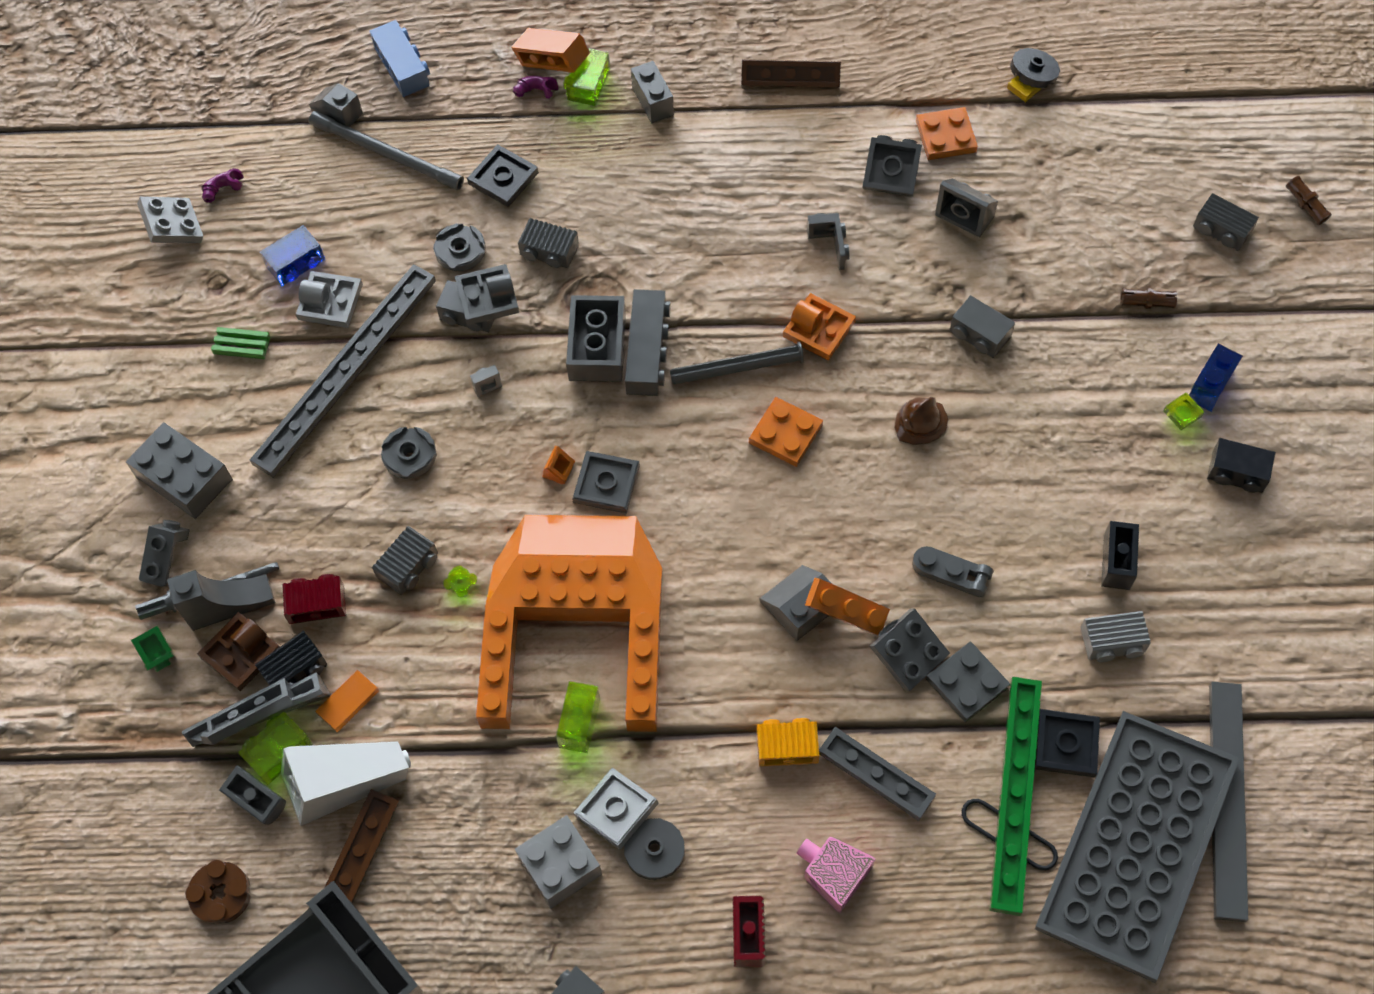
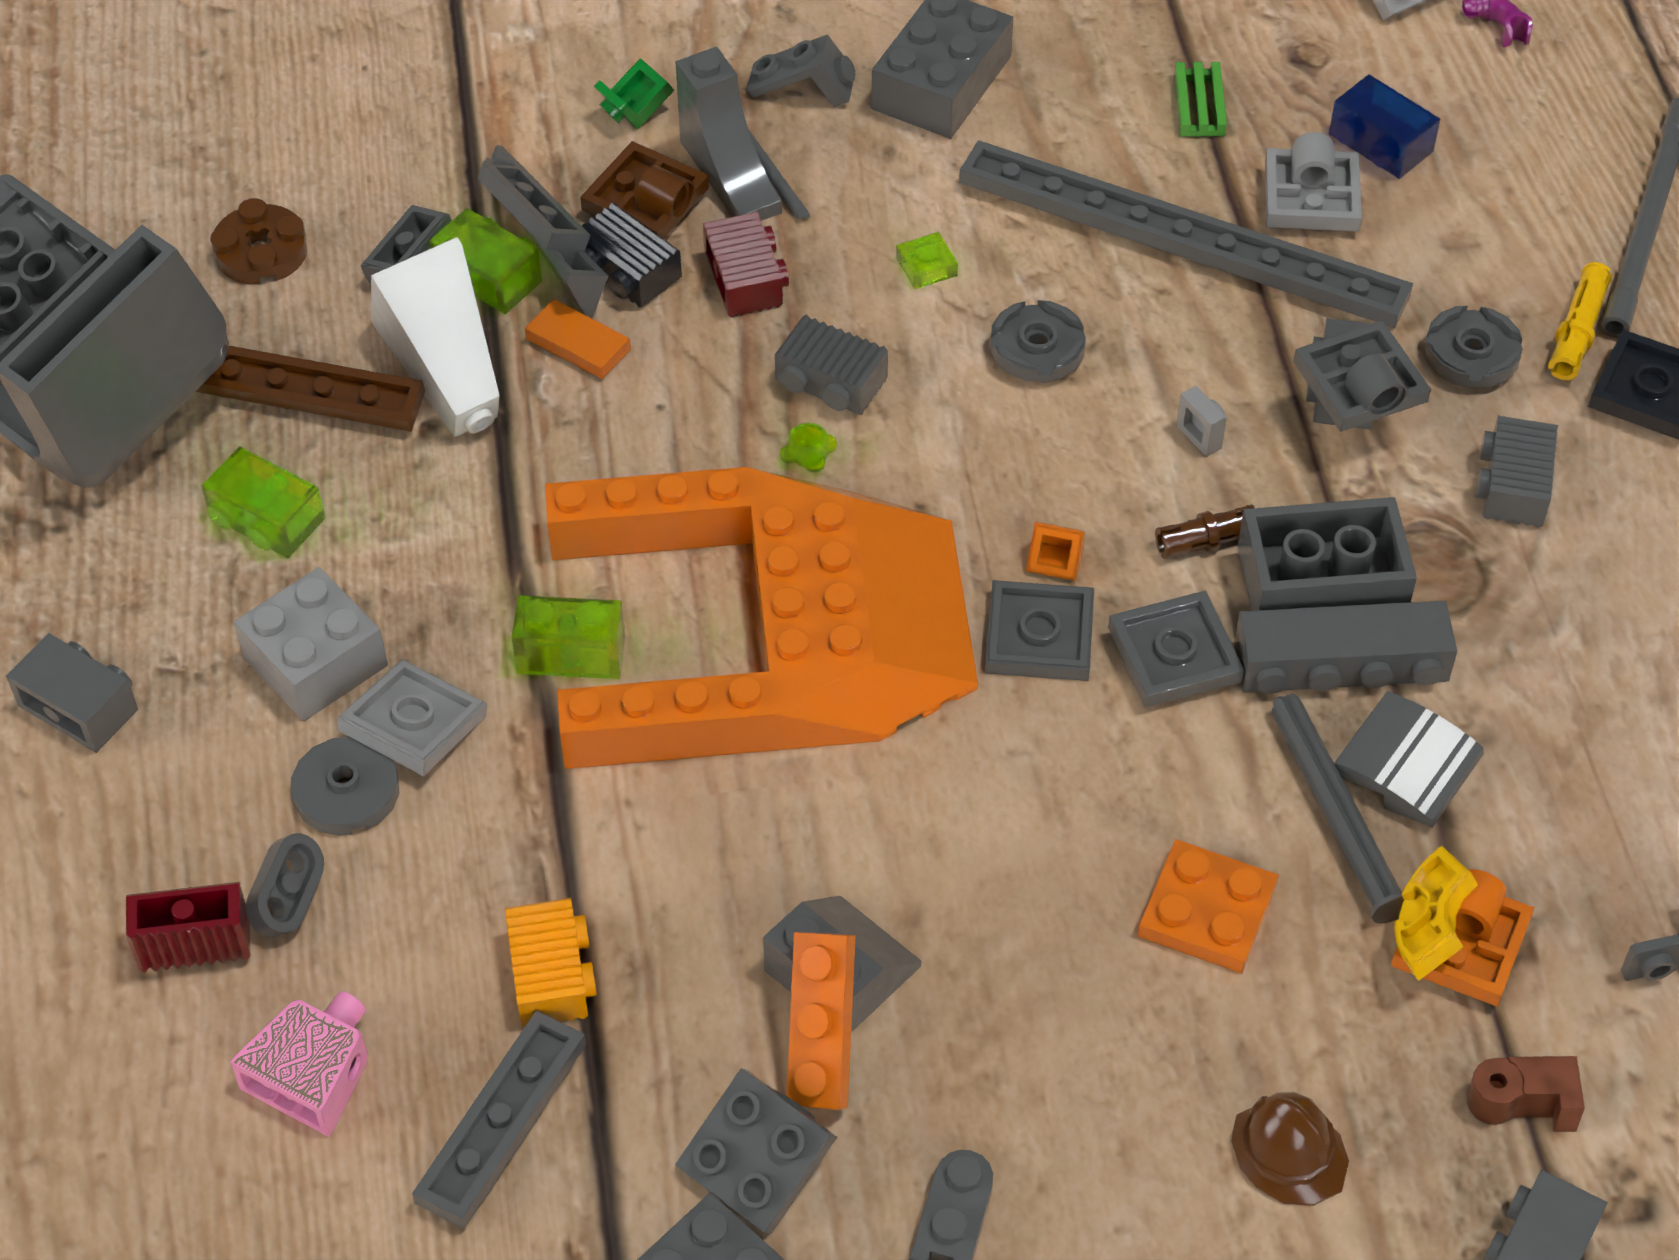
camera: 80 degrees right, 10 degrees down
none -> clear neon green brick [201,446,325,559]
none -> dark grey plate [246,833,324,937]
none -> clear neon green plate [896,232,958,289]
none -> dark grey plate [1108,590,1245,708]
none -> reddish brown pin [1155,504,1255,559]
none -> dark grey slope [1335,691,1484,828]
none -> yellow tile [1394,846,1478,981]
none -> copper leg [1467,1056,1585,1132]
none -> yellow pin [1548,262,1613,380]

